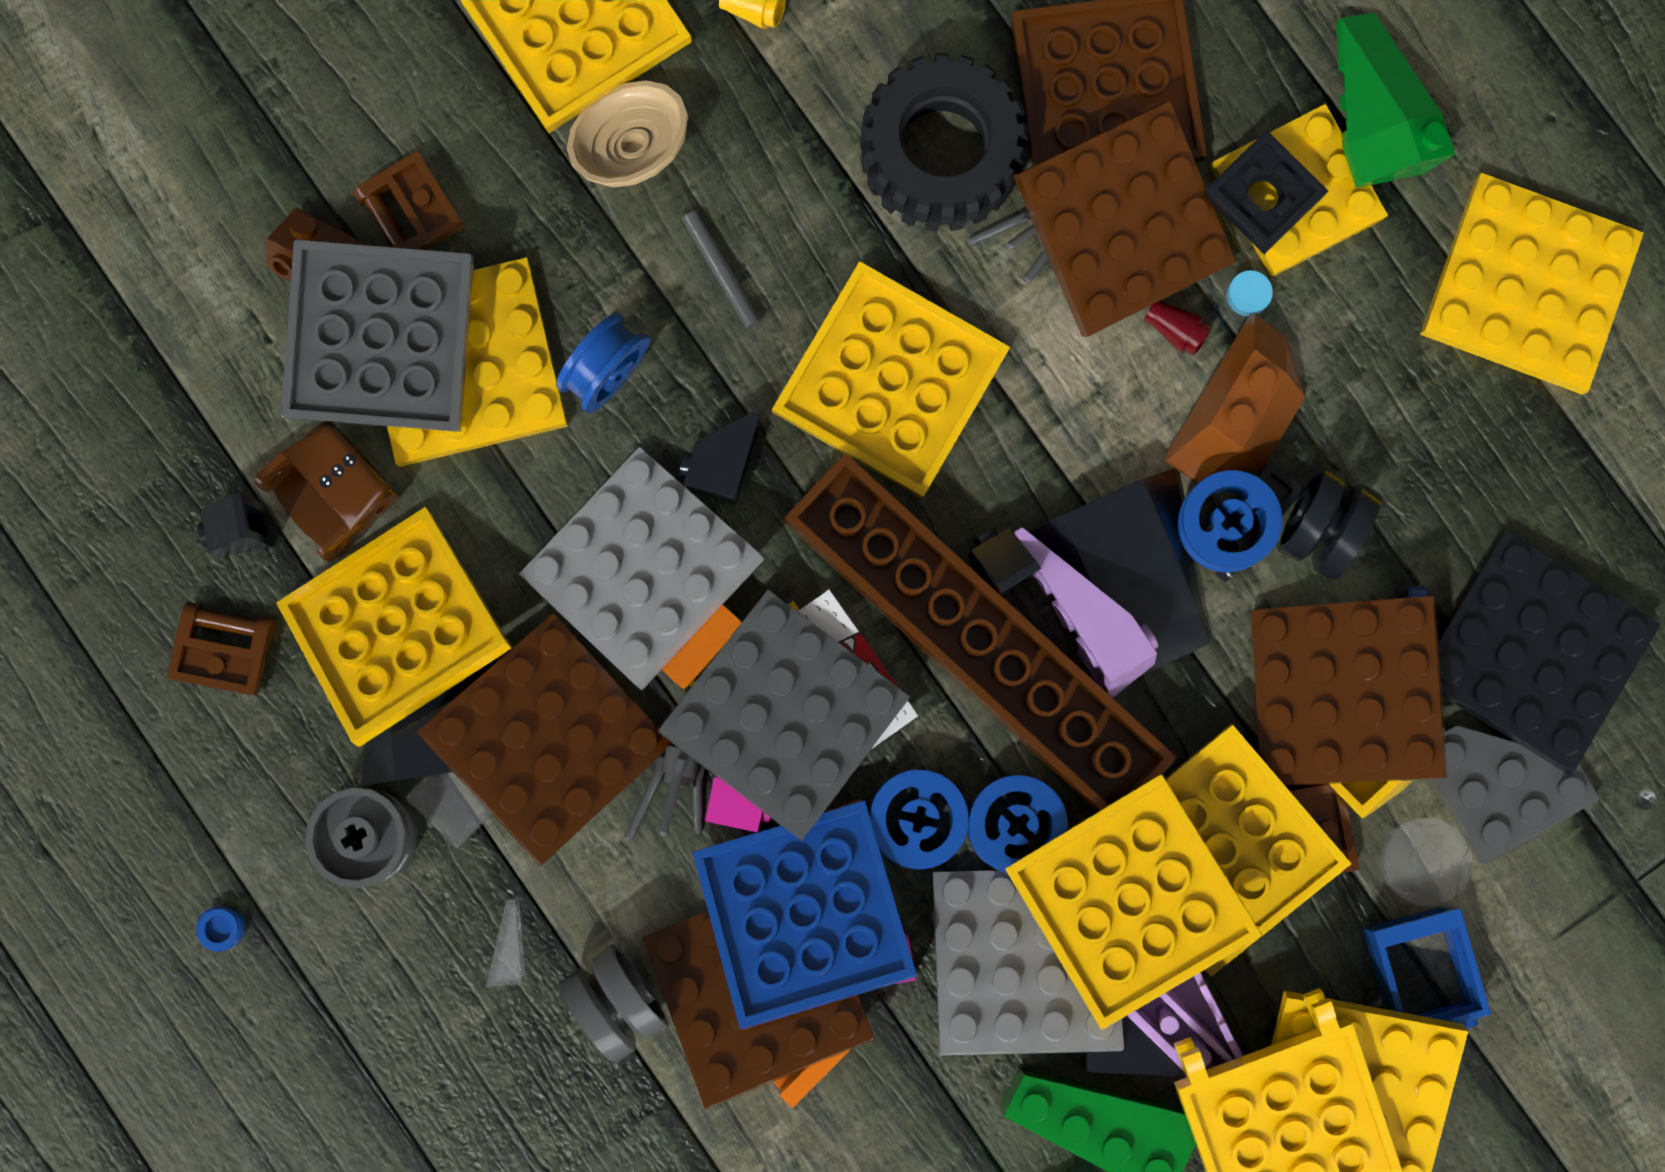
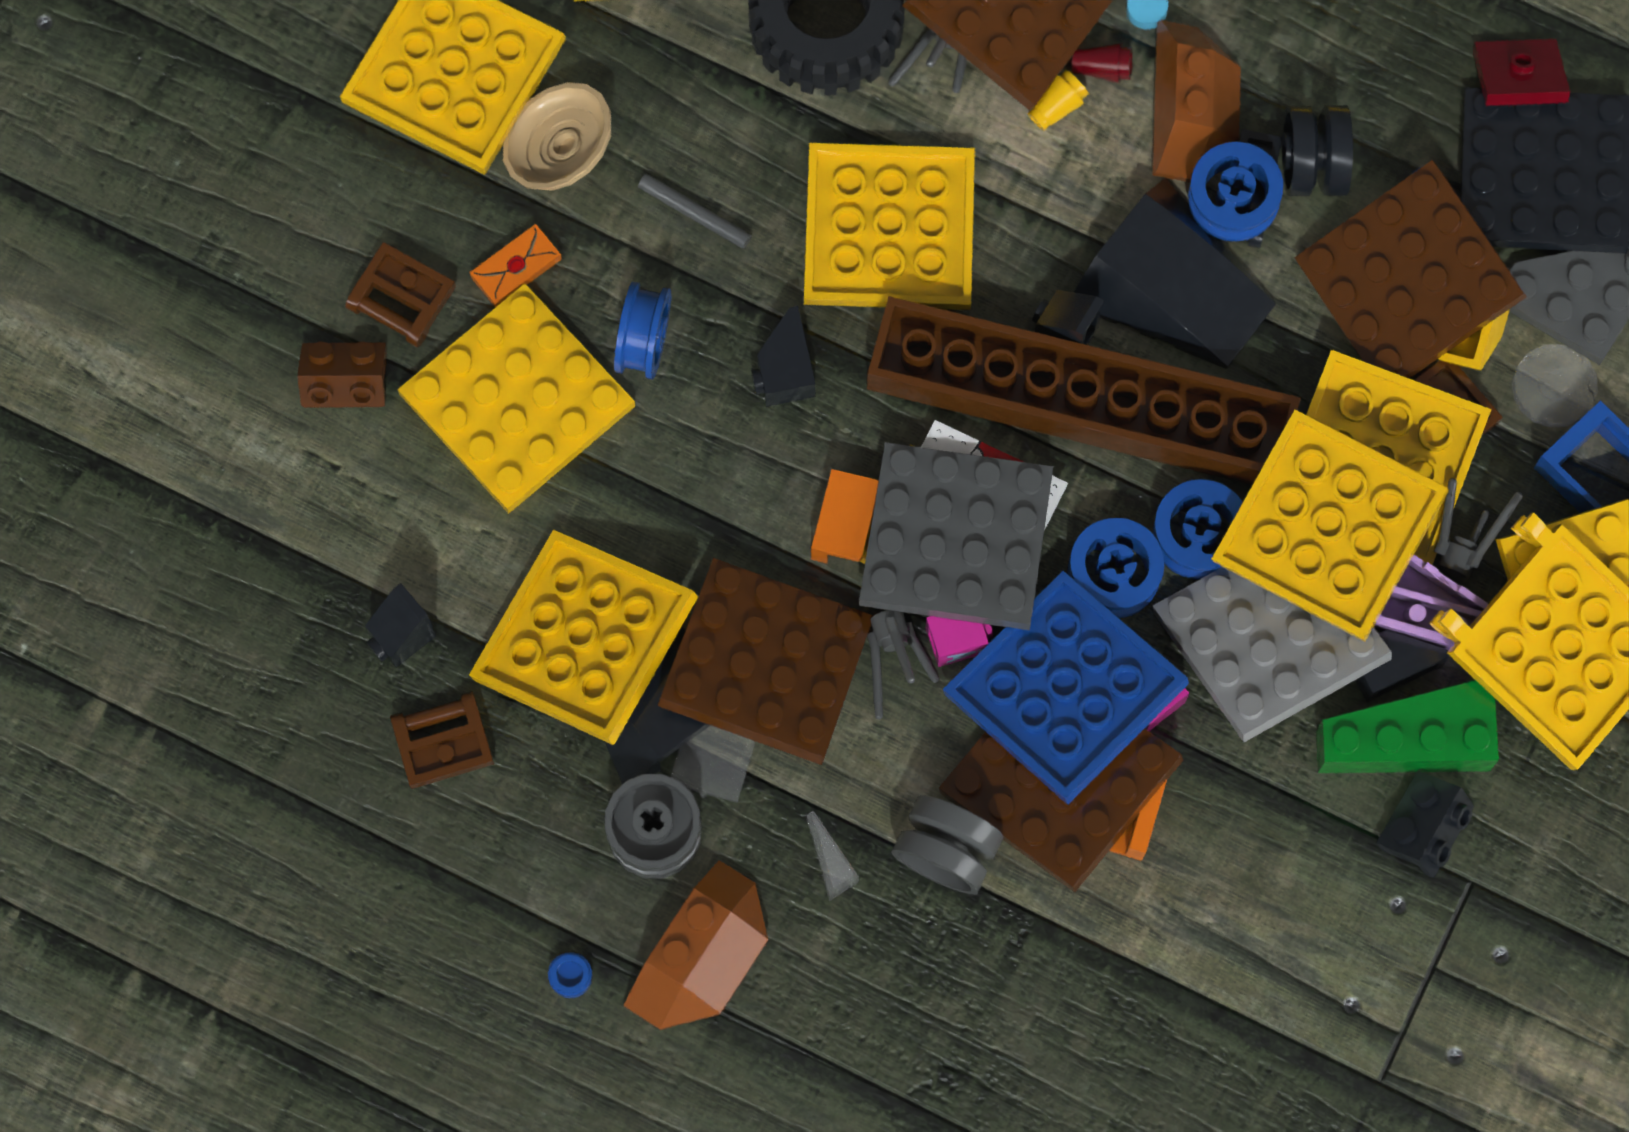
camera: 25 degrees left, 10 degrees down
reddish brown piece [253,421,398,562] -> none
dark grey plate [280,240,474,432] -> none
light grey plate [519,447,764,690] -> none
lavender wedge [1015,527,1159,698] -> none
none -> orange tile [470,224,562,308]
none -> dark orange wedge [623,860,768,1030]
none -> yellow cone [1027,70,1089,131]
none -> dark grey plant [1434,478,1523,579]
none -> dark red plate [1473,39,1570,106]

